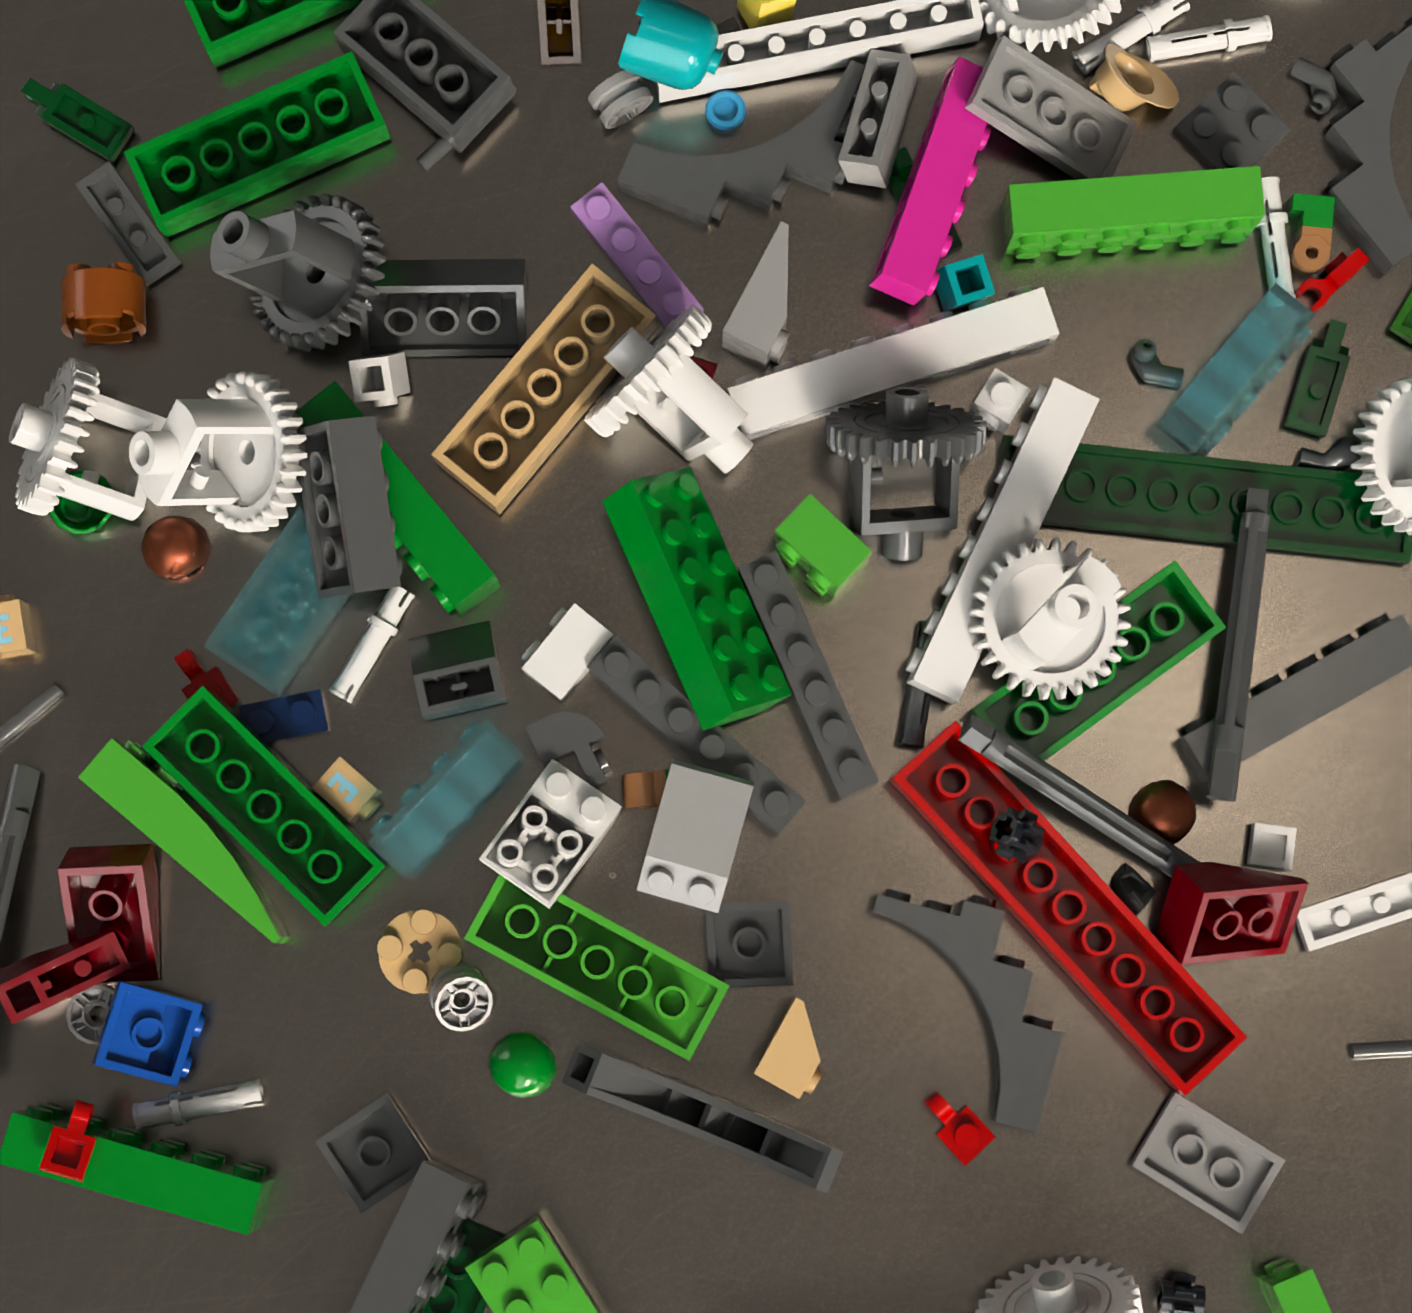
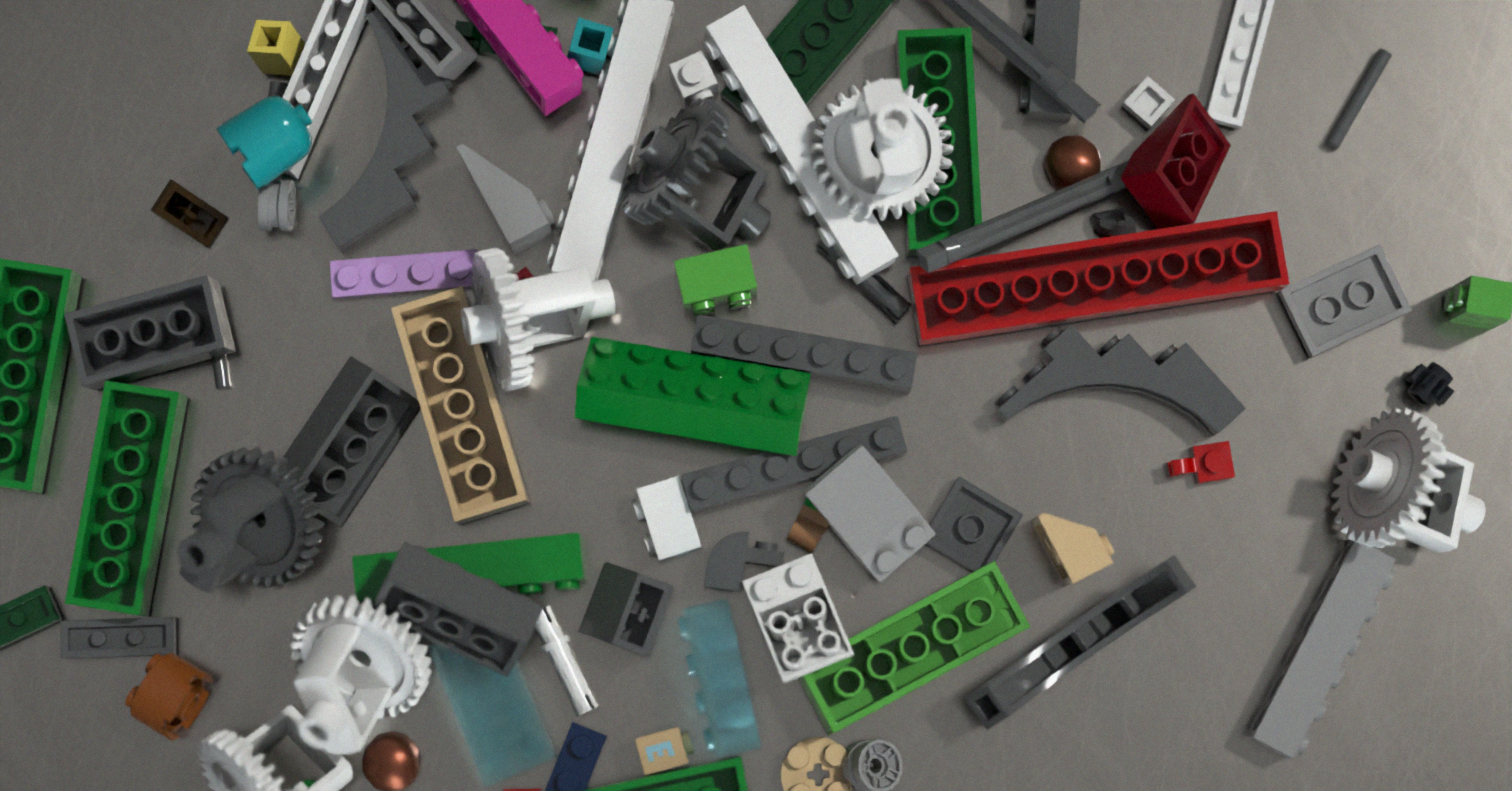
camera: 60 degrees left, 0 degrees up
white brick [348,352,411,407] -> none
green hair [488,1032,557,1098] -> none
dark azure tile [705,90,746,134] -> none
black gear [989,807,1045,862] -> none

